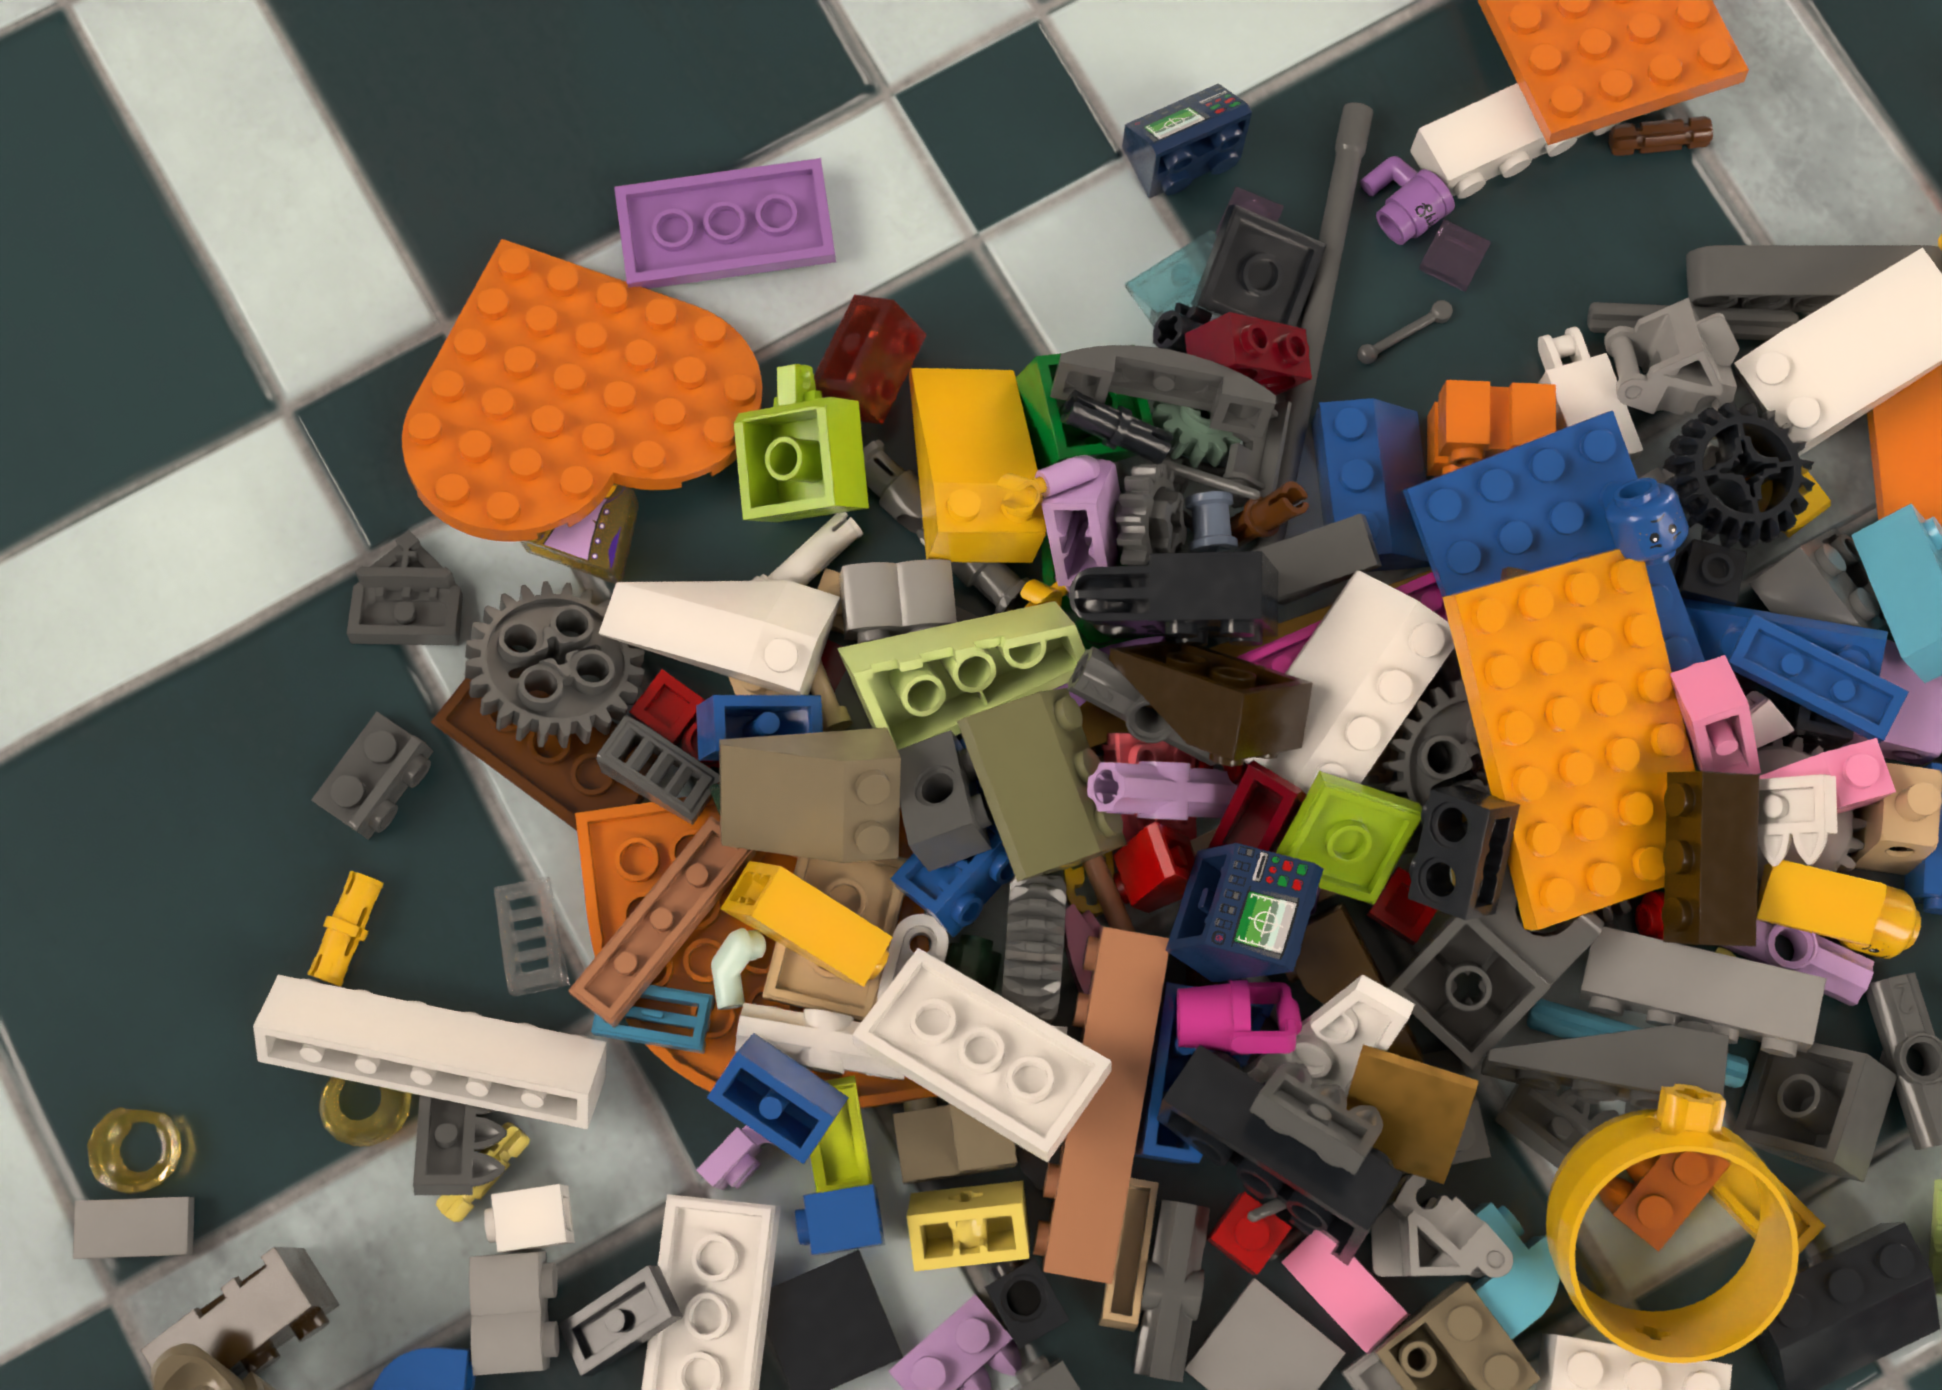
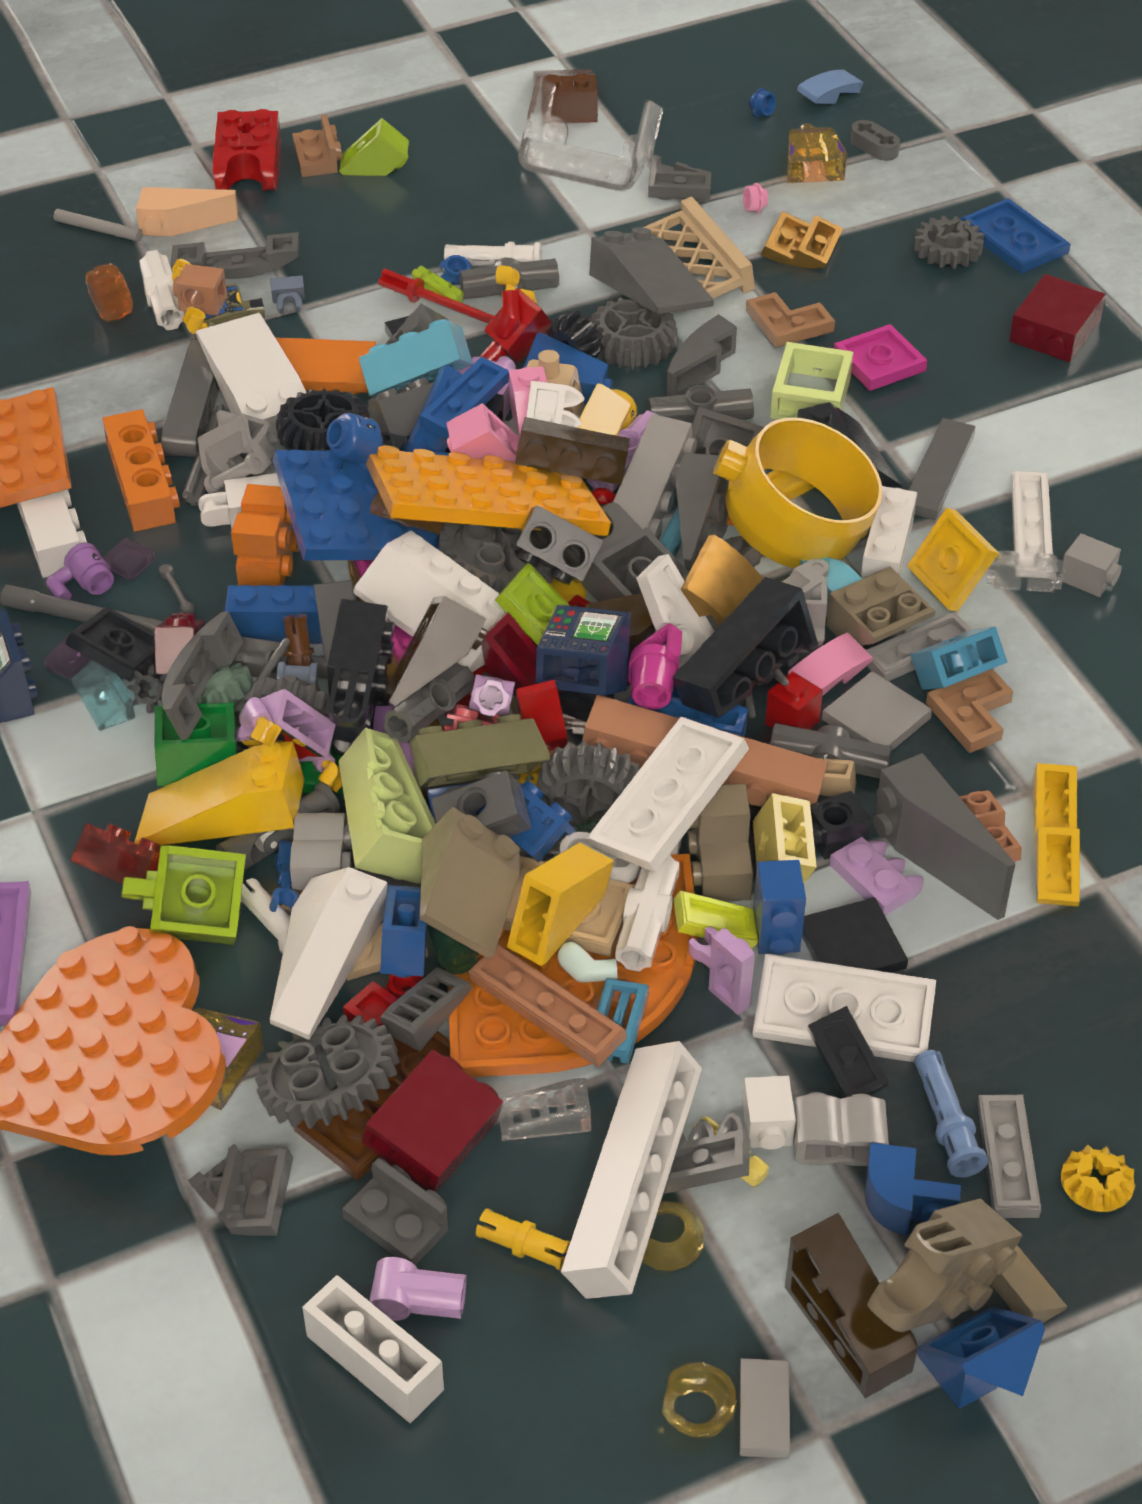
camera: 85 degrees left, 30 degrees down
blue brick [707,1033,849,1164] -> none
black pin [1061,390,1173,464] -> none
dark grey plate [1250,1063,1383,1175] -> none
reddish brown axle [1609,116,1713,156] -> none
none -> orange brick [102,409,180,532]
none -> blue piece [269,839,299,915]
none -> white brick [302,1275,444,1423]
none -> dark red brick [362,1049,504,1193]
none -> lavender piece [369,1257,467,1321]

